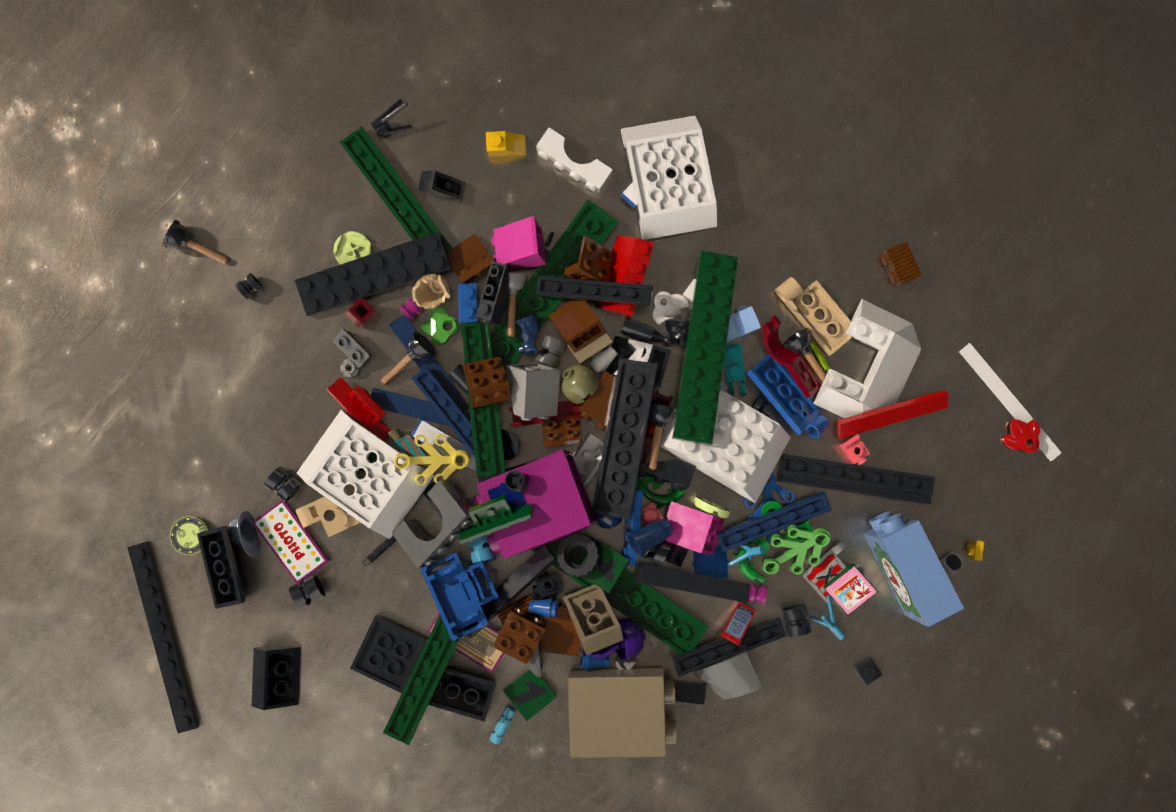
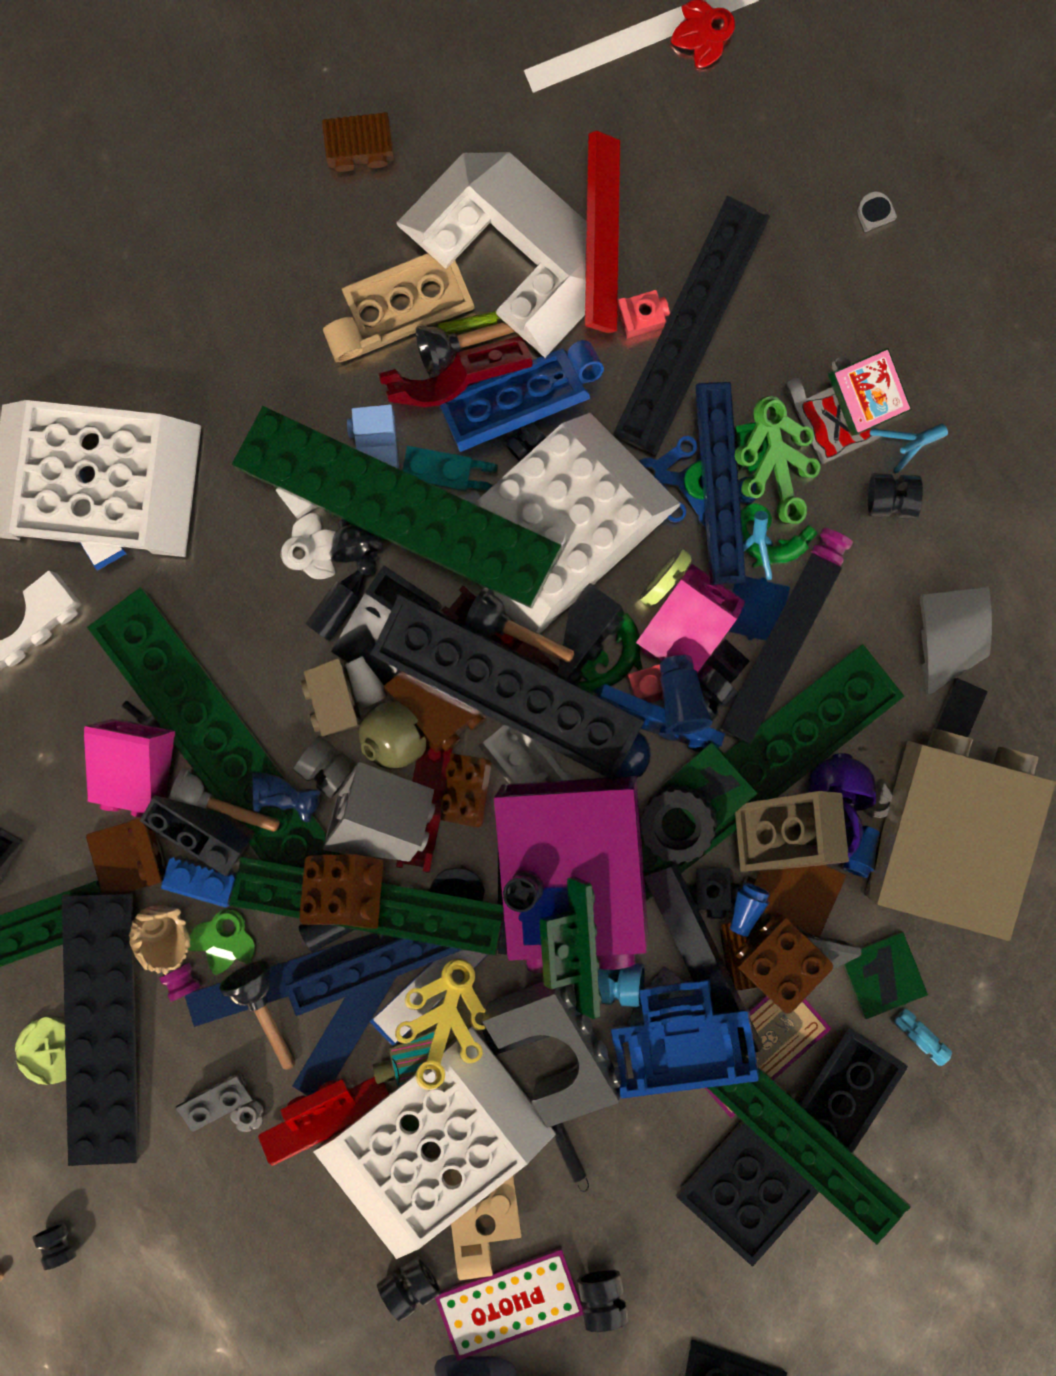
camera: 70 degrees left, 0 degrees up
dark red brick [344,297,375,327] -> none
black tile [536,276,653,306] -> none
reddish brown brick [548,299,606,353] -> none
reddish brown bracket [564,236,613,282] -> none
red slope [595,235,654,318] -> none
black tile [672,617,786,677] -> none
tile [721,602,756,646] -> none
black plate [855,657,883,685] -> none
medium blue brick [863,511,964,627] -> none
yellow plate [966,539,984,561] -> none

